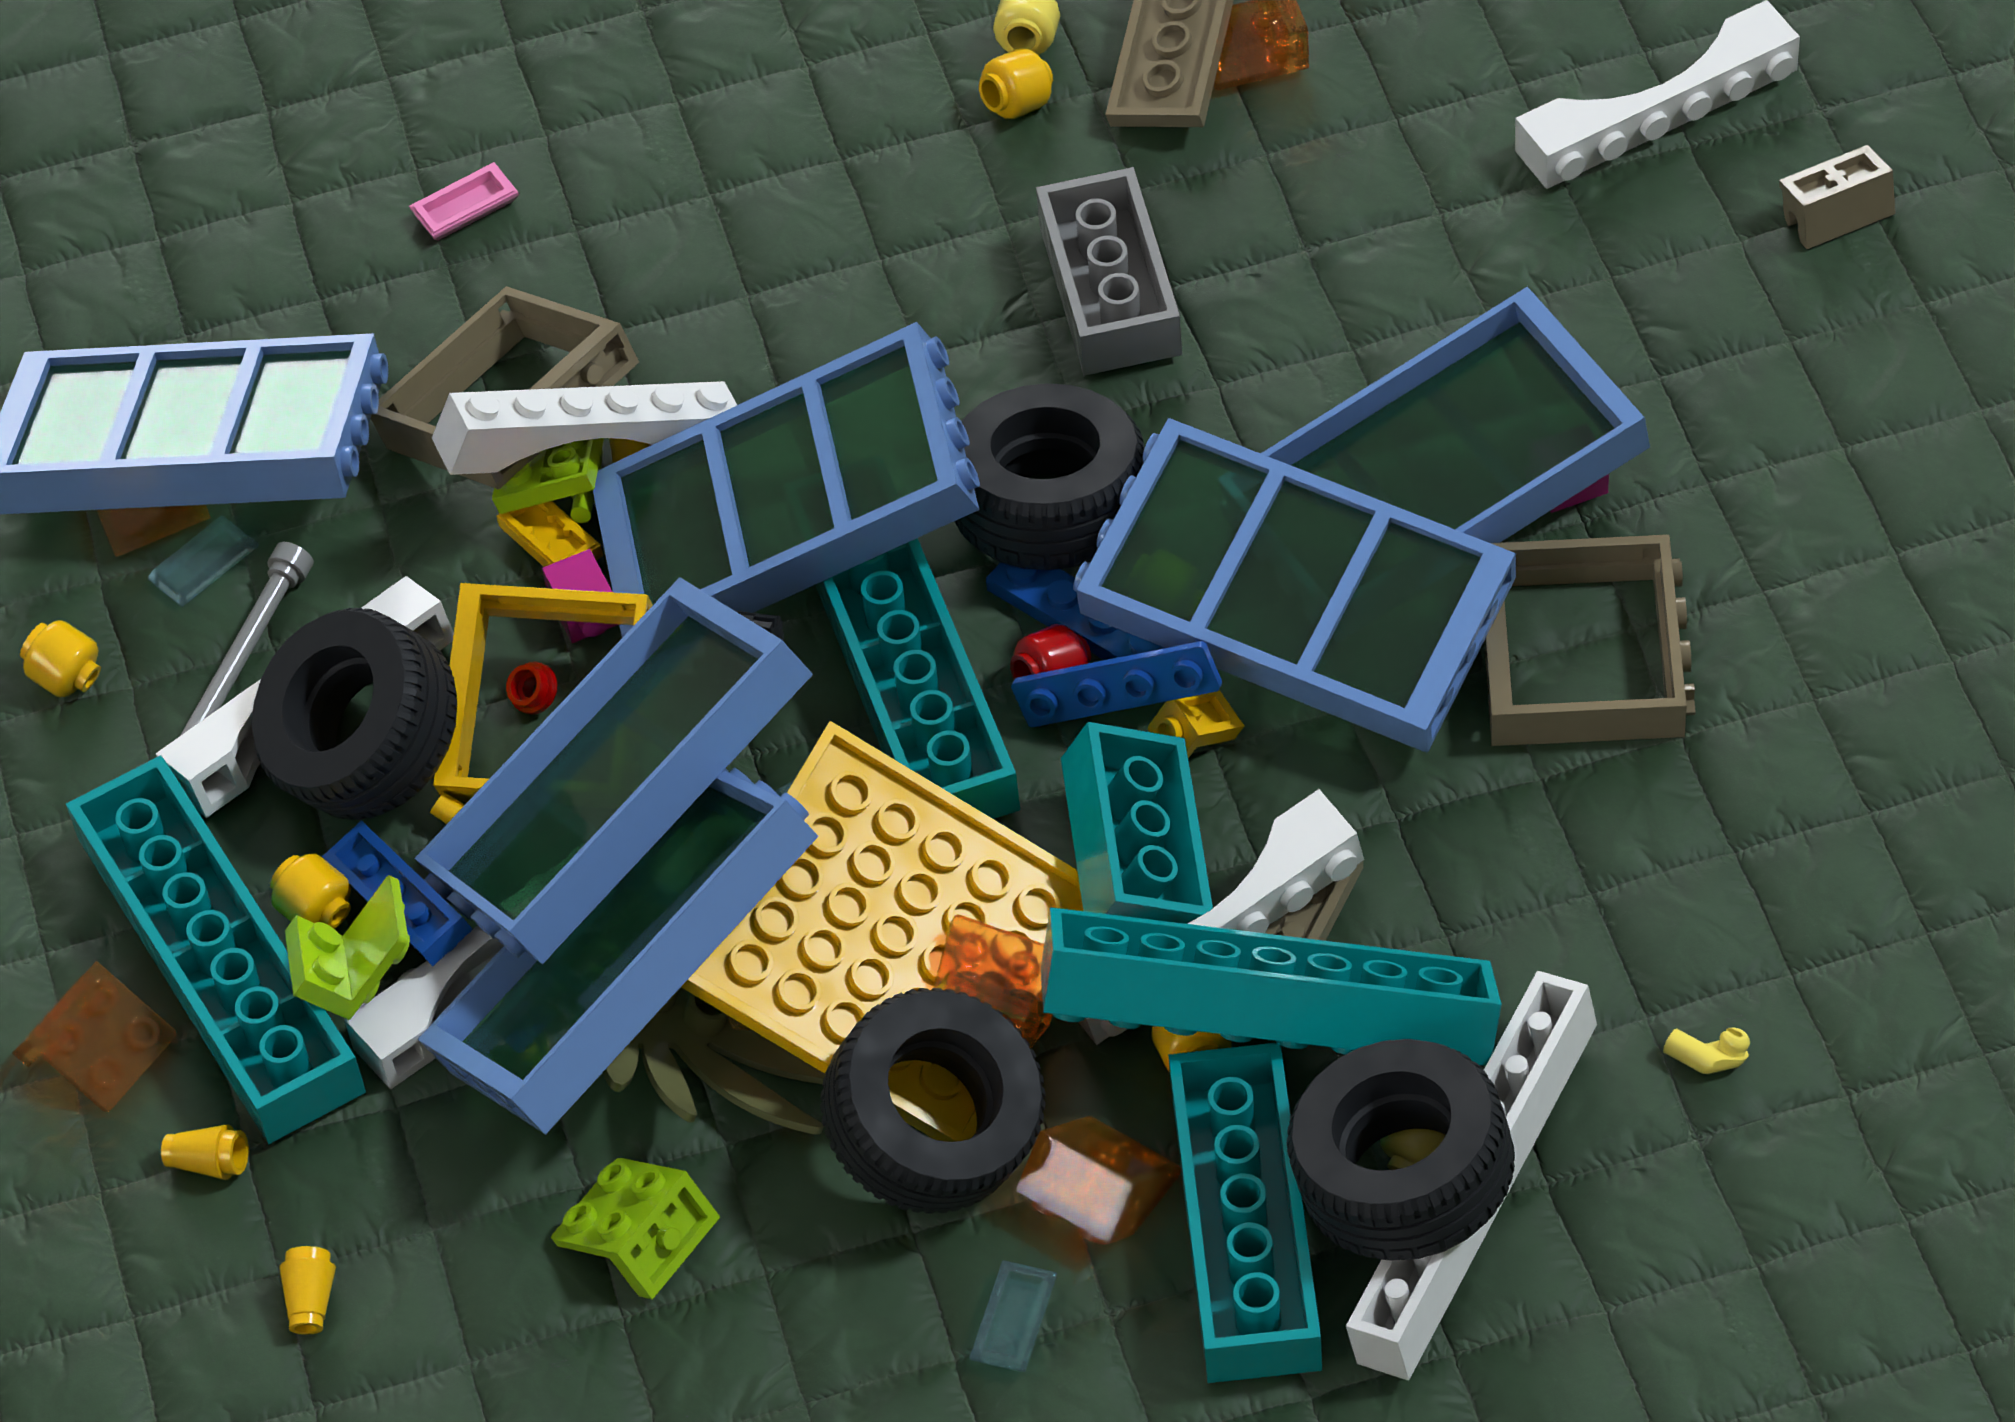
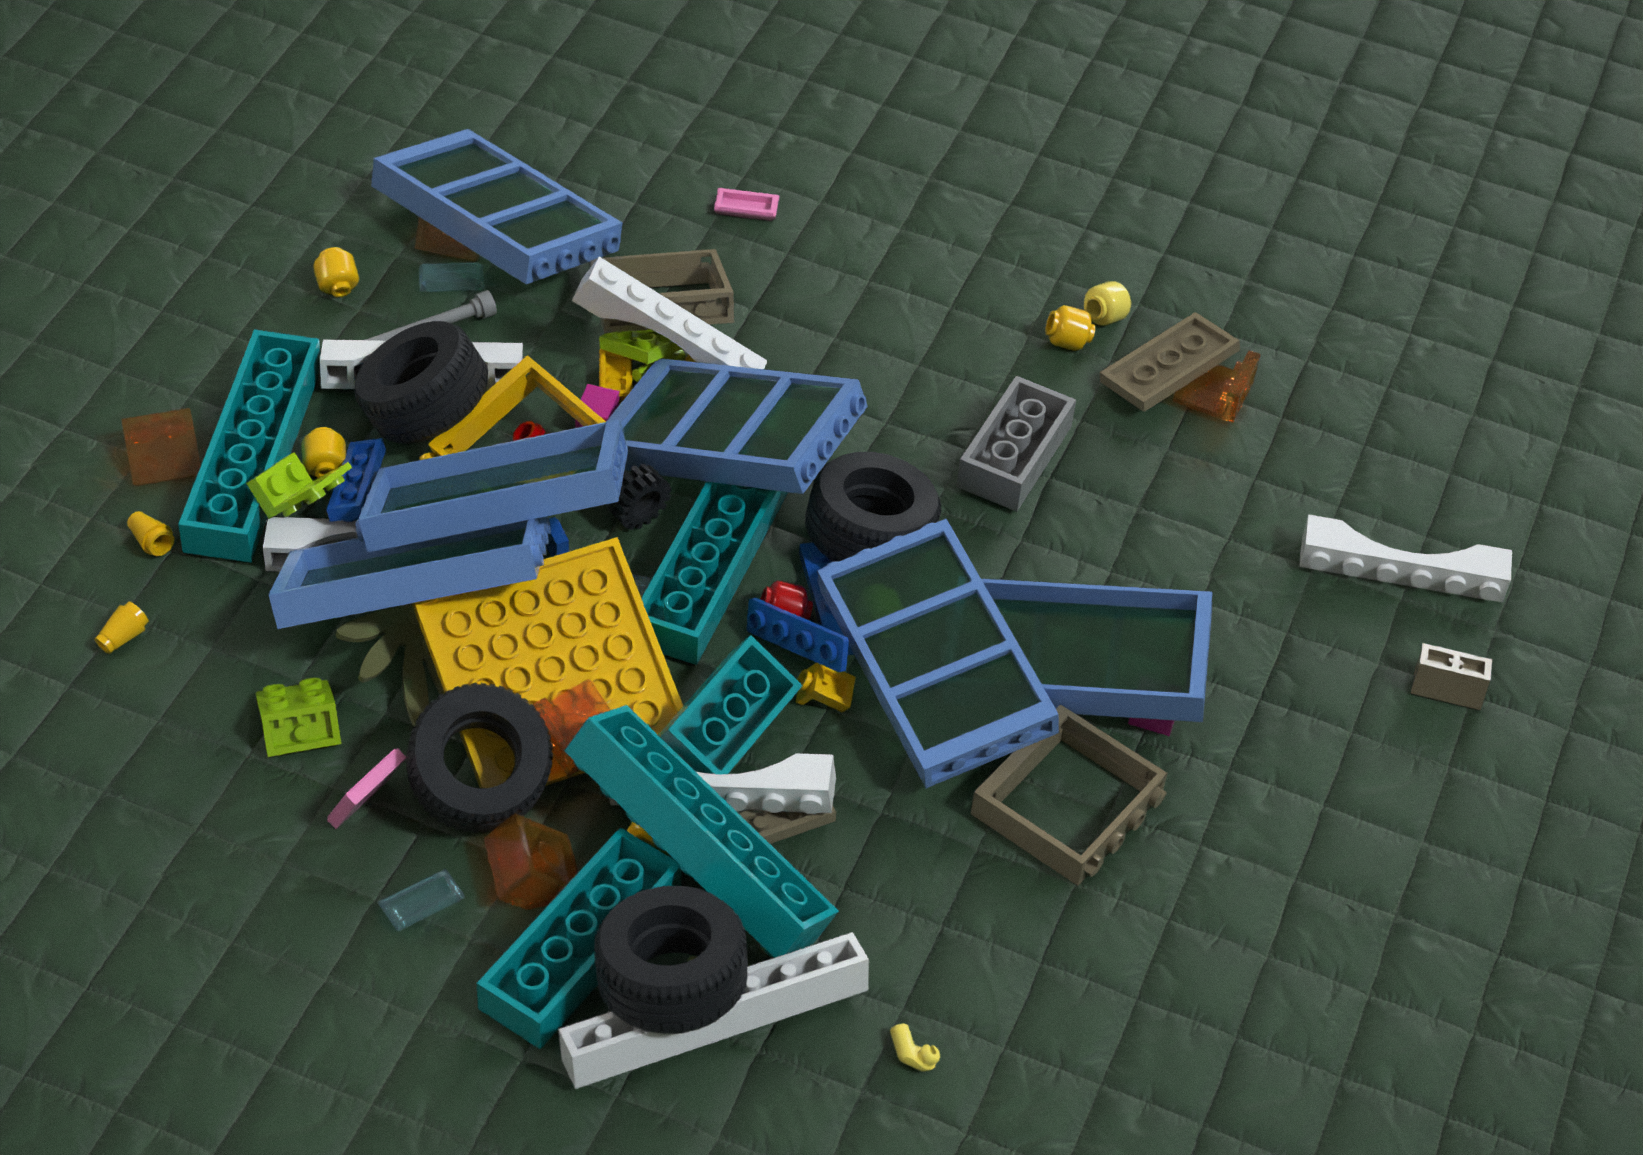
camera: 30 degrees right, 5 degrees down
none -> bright pink tile [327,748,407,829]

